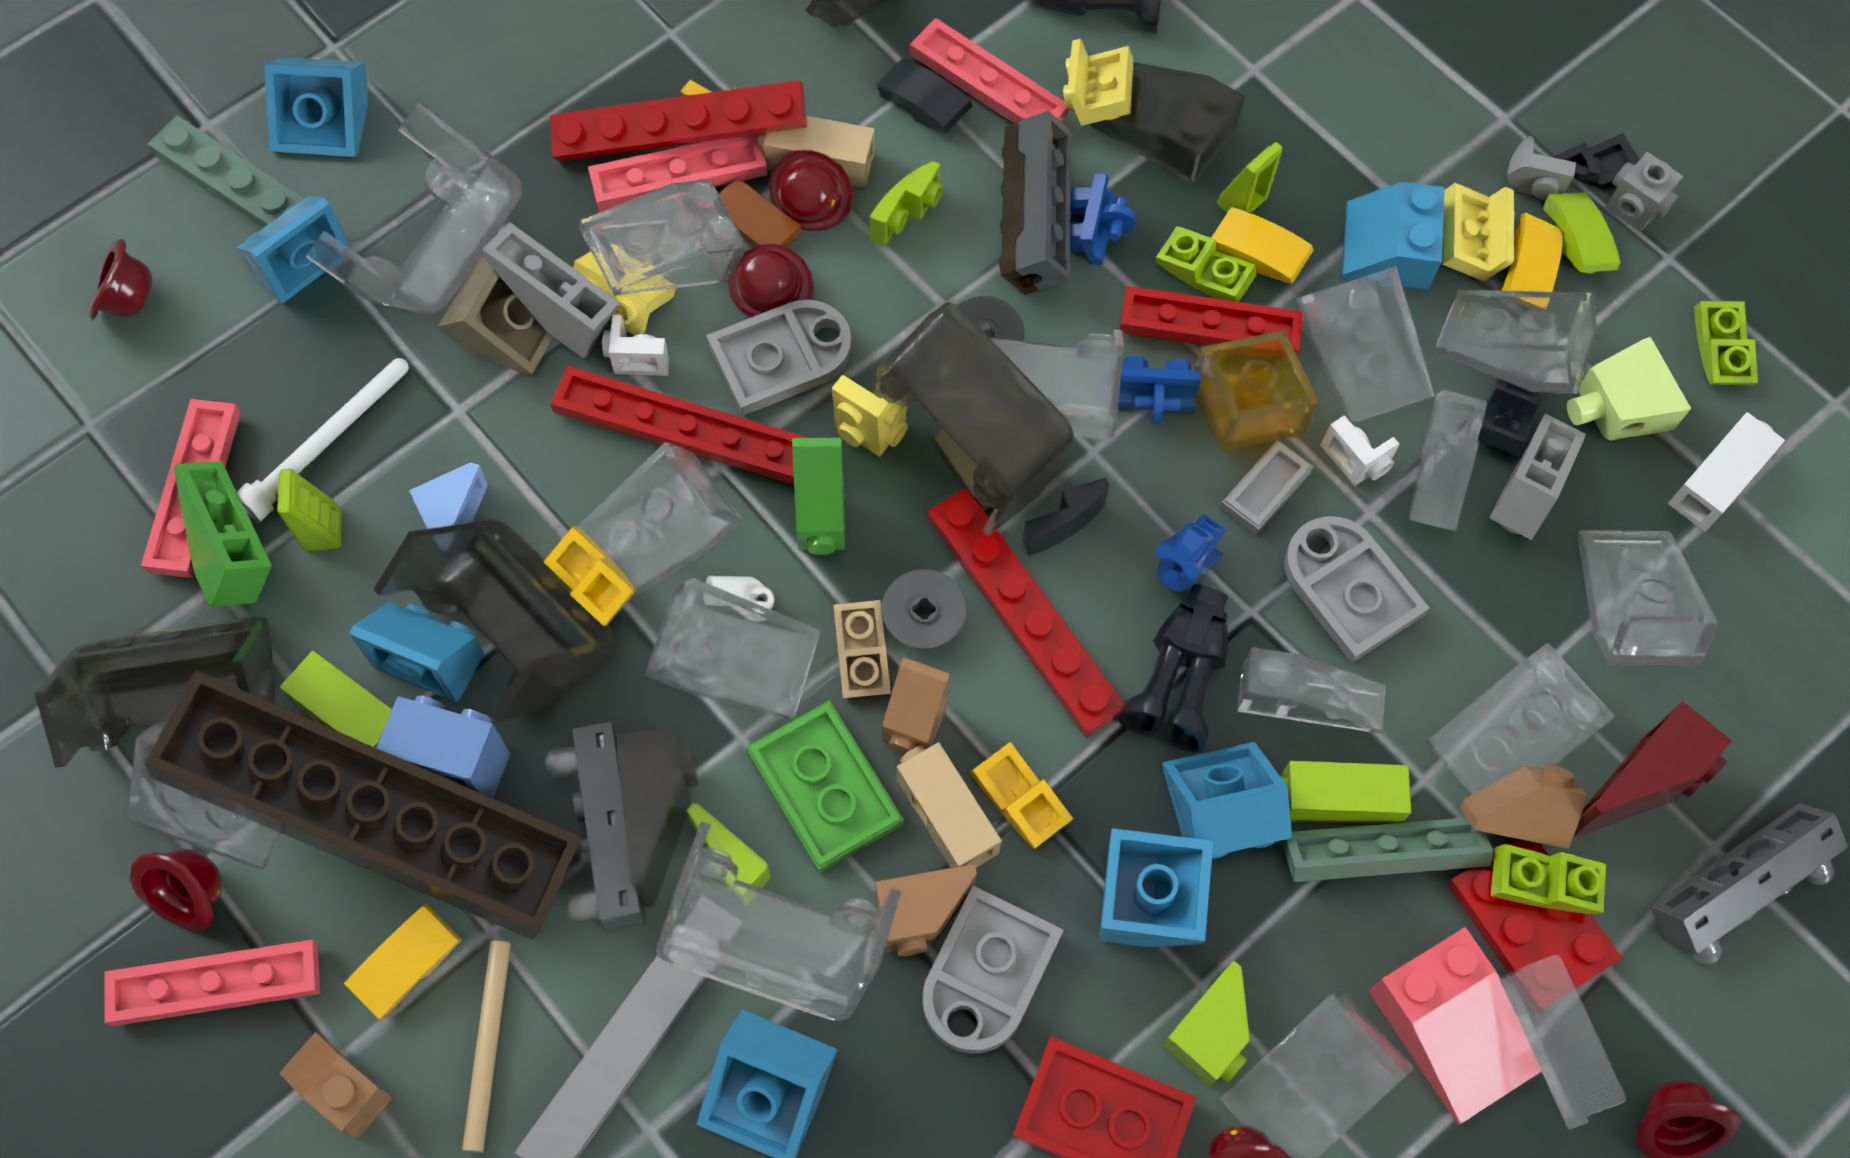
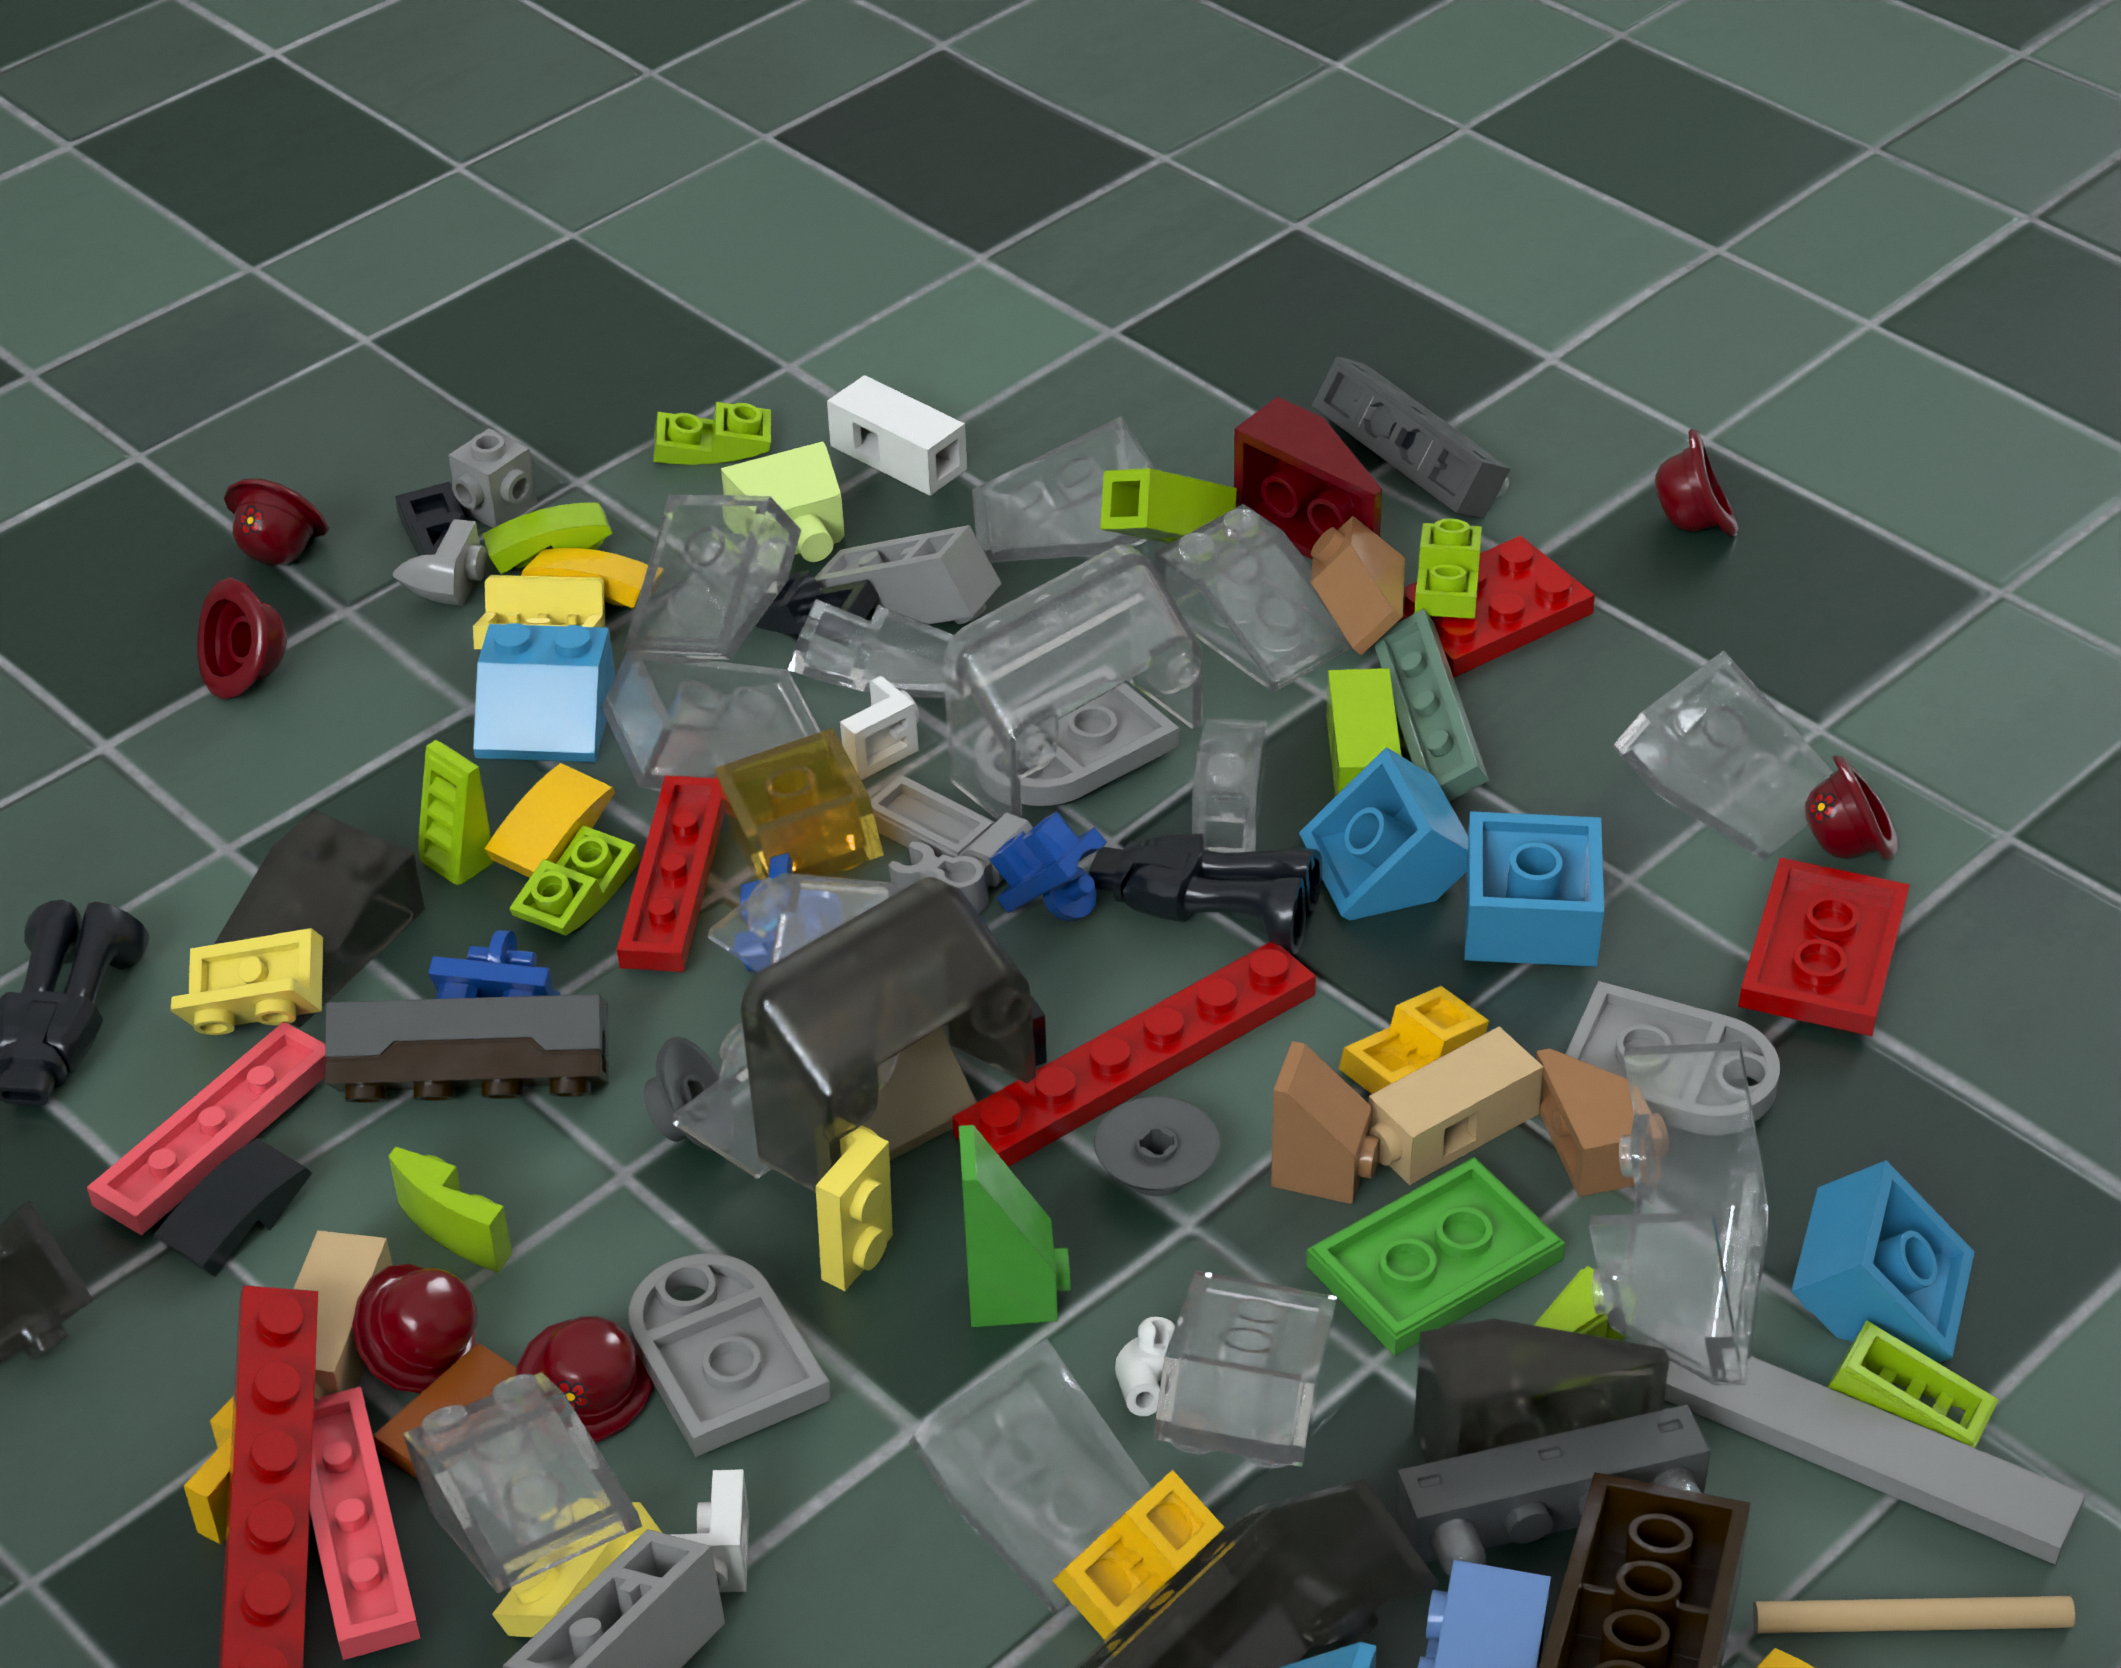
camera: 90 degrees left, 25 degrees down
red plate [551,366,809,485] -> none
tan slope [833,600,891,699] -> none
lime slope [1162,960,1250,1088] -> none
coral slope [1368,927,1543,1125] -> none
clear panel [1500,954,1626,1130] -> none
none -> dark red hat [197,577,287,700]
none -> dark red hat [224,478,329,565]
none -> light grey bar [888,812,1033,918]
none -> clear windscreen [943,544,1202,820]
none -> lime brick [1100,468,1237,548]
none -> lime slope [1827,1321,1999,1448]

